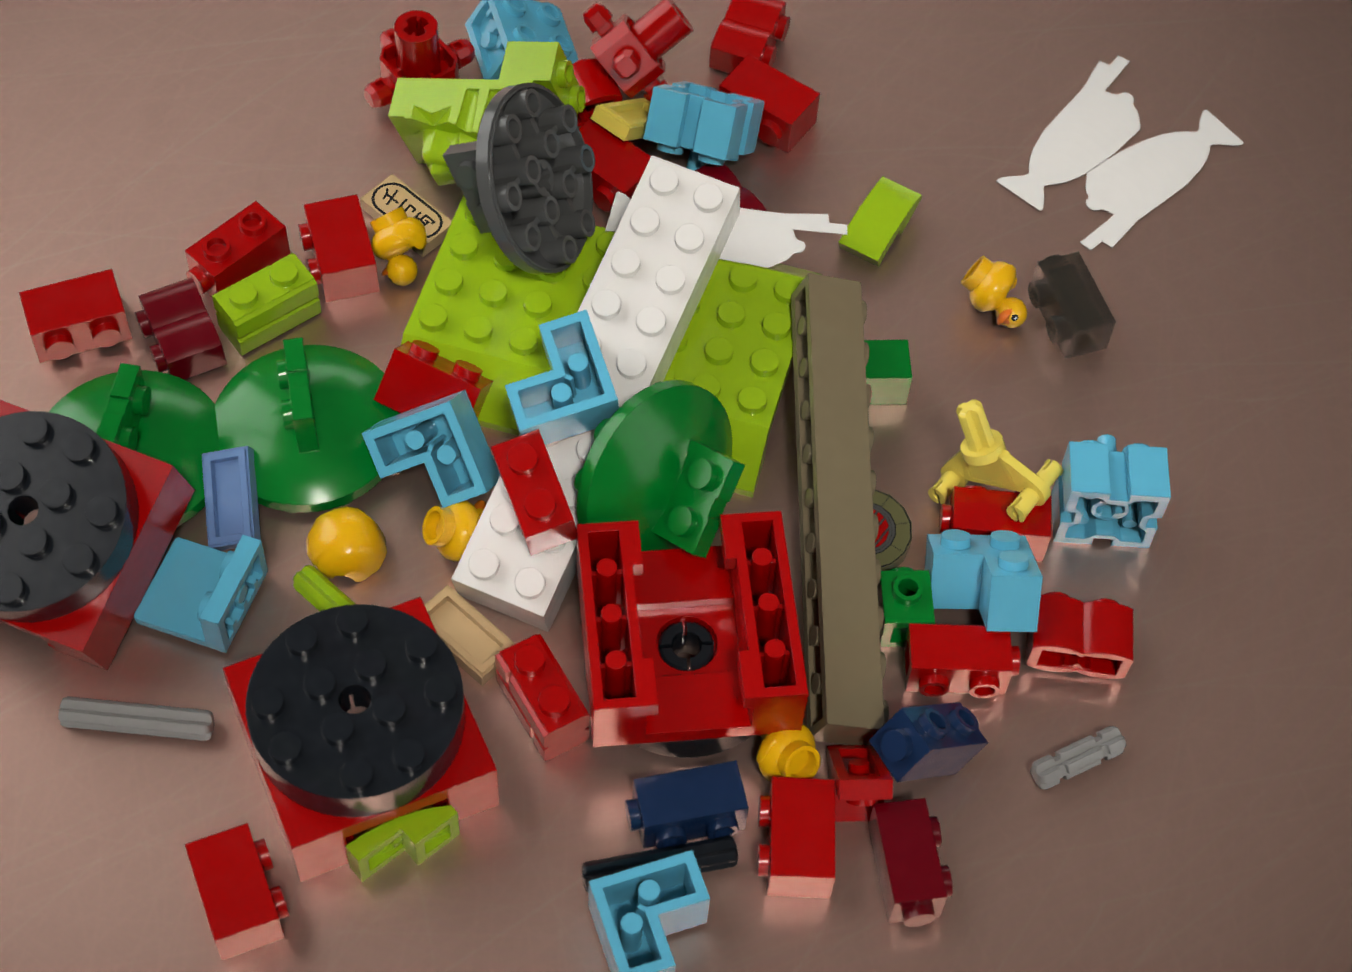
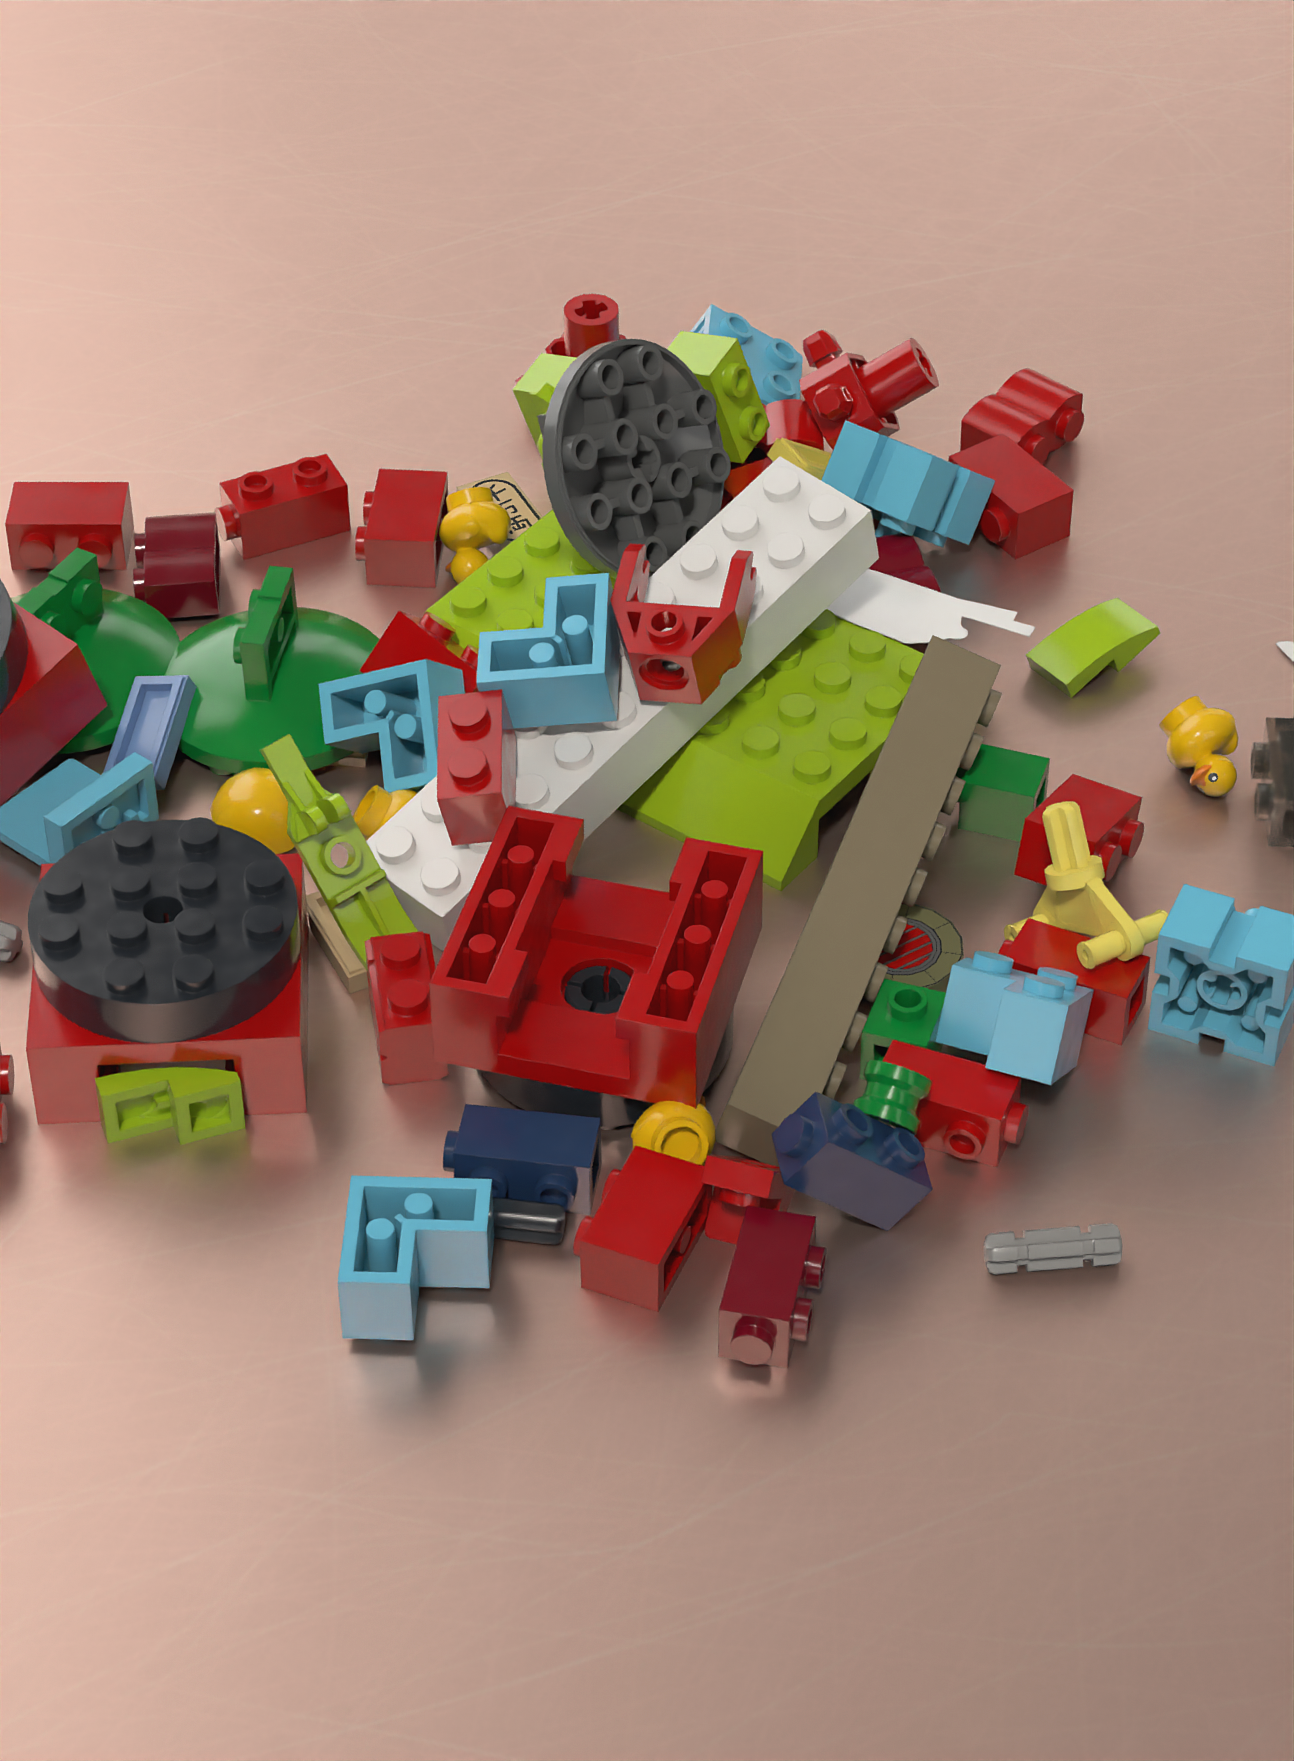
camera: 25 degrees right, 15 degrees down
lime brick [212,253,322,356] -> none
green bracket [574,380,745,558] -> none
red brick [1026,592,1133,679] -> none
none -> lime piece [260,734,419,971]
none -> red piece [610,543,757,705]
none -> green wheel [853,1060,932,1135]
none -> red brick [1014,774,1144,886]

